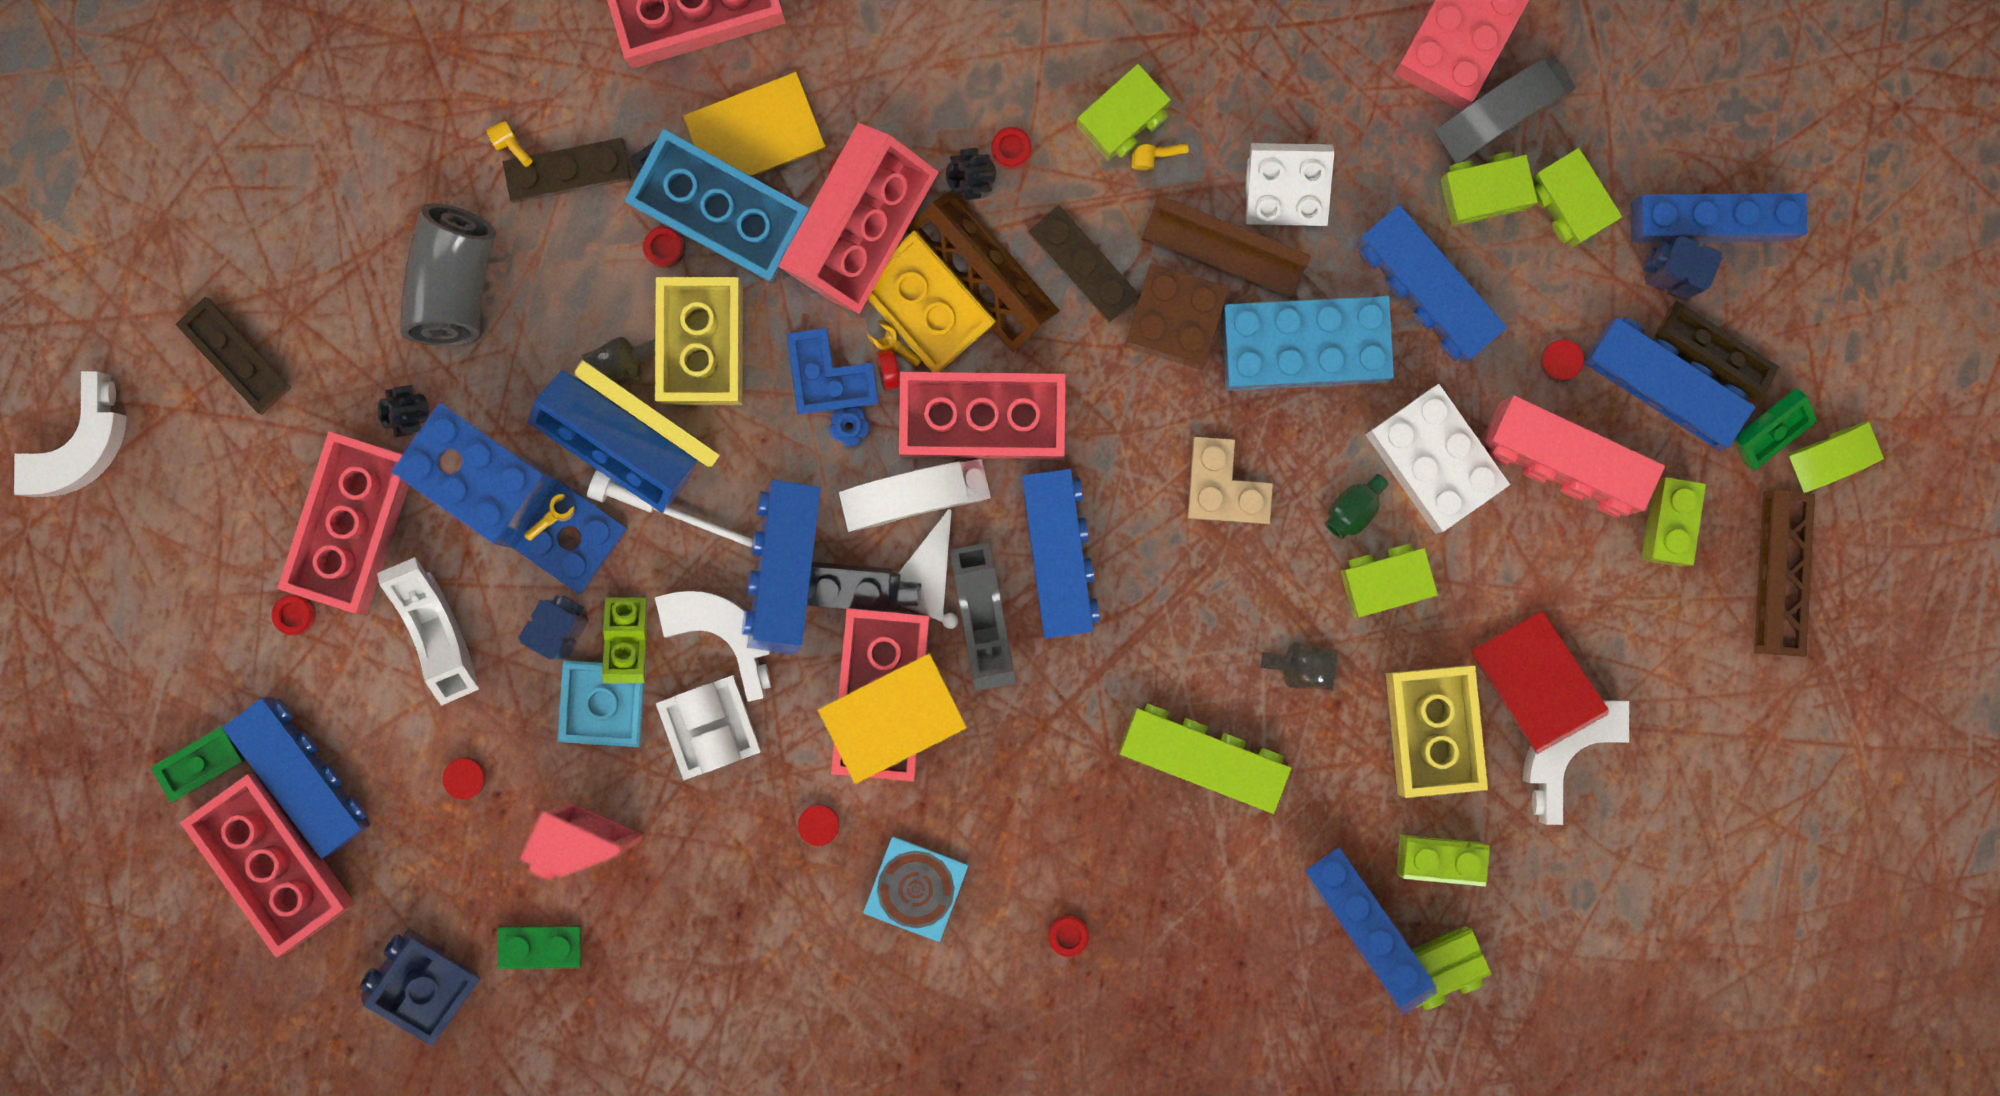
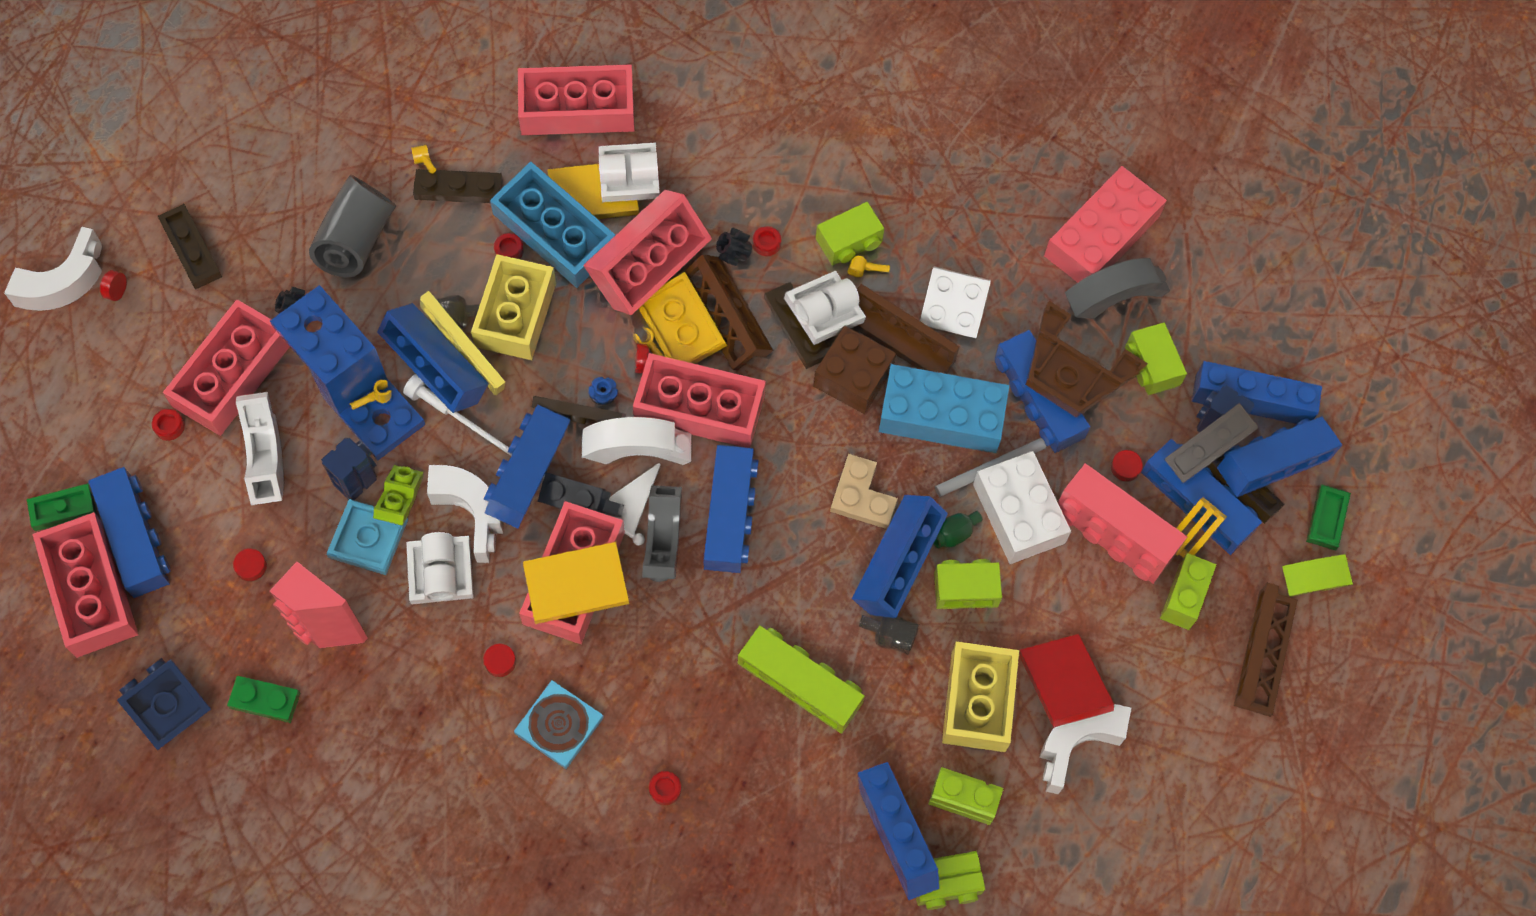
camera: 10 degrees right, 20 degrees down
blue plate [787,328,879,415] -> none
lime brick [1440,151,1538,227] -> none
green plate [1734,388,1817,471] -> none
none -> red tile [100,270,127,301]
none -> dark brown plate [531,396,626,424]
none -> white plate [598,143,660,202]
none -> white plate [784,271,866,345]
none -> blue brick [852,495,948,618]
none -> light grey bar [935,438,1046,497]
none -> reddish brown wing [1025,301,1148,417]
none -> dark brown plate [1164,403,1259,483]
none -> yellow tile [1176,497,1227,558]
none -> blue brick [1217,416,1342,497]
none -> green tile [1306,484,1351,551]

